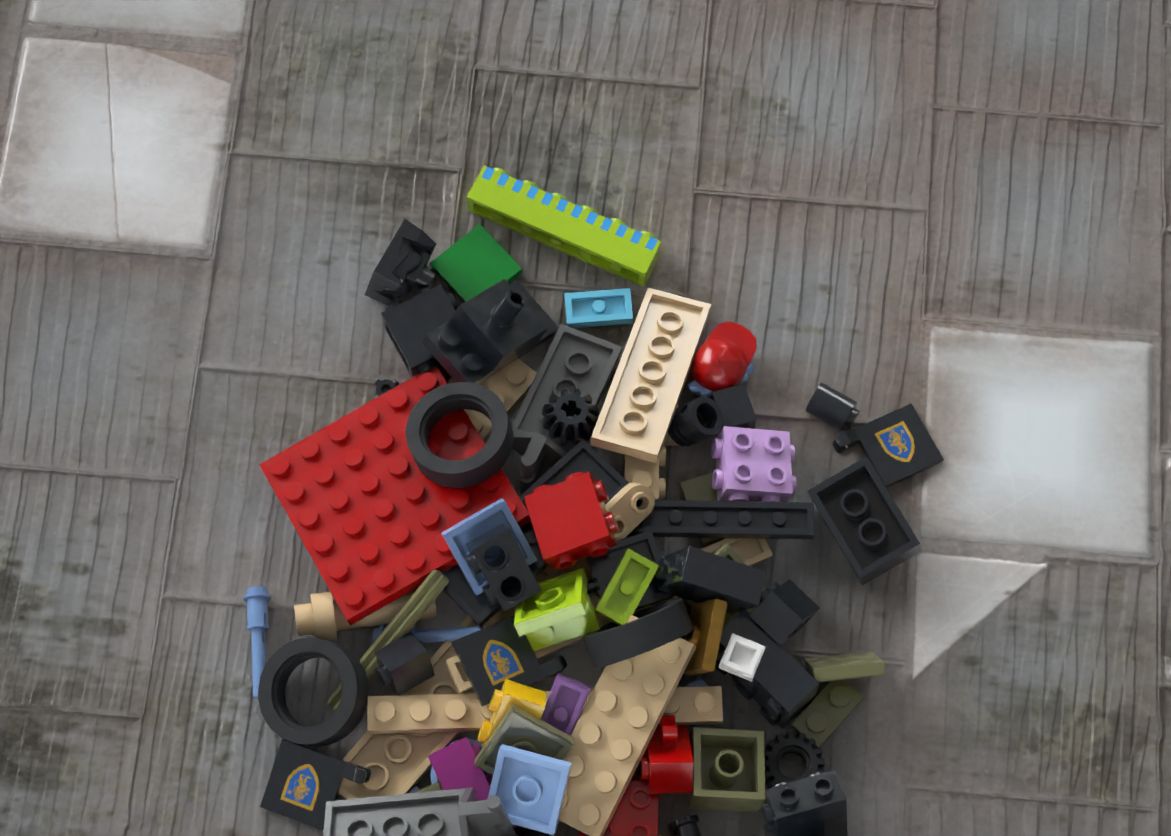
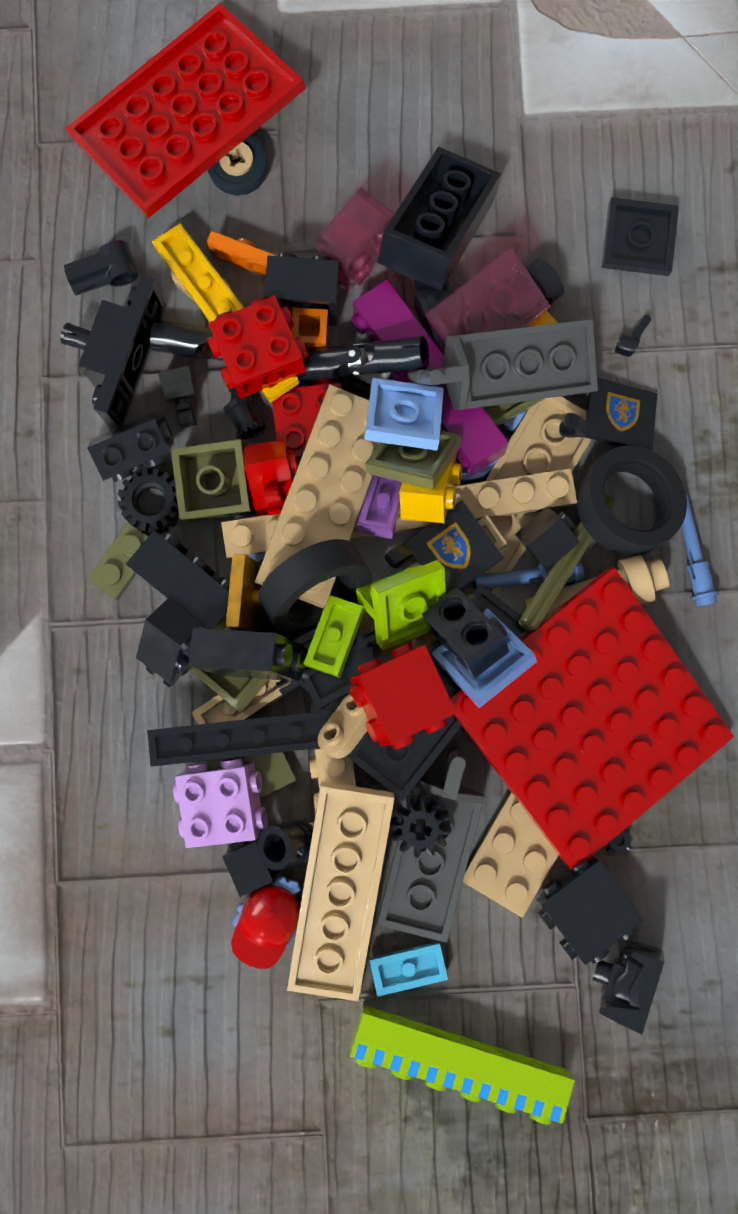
camera: 170 degrees right, 15 degrees up
black tyre [406,382,514,488] -> none
black brick [422,279,559,384] -> none
green tile [430,224,522,303] -> none
white tile [719,633,765,682] -> none
olive tile [804,652,885,682] -> none
black brick [806,382,860,431] -> none
black brick [807,456,922,586] -> none
black flag [832,404,944,488] -> none

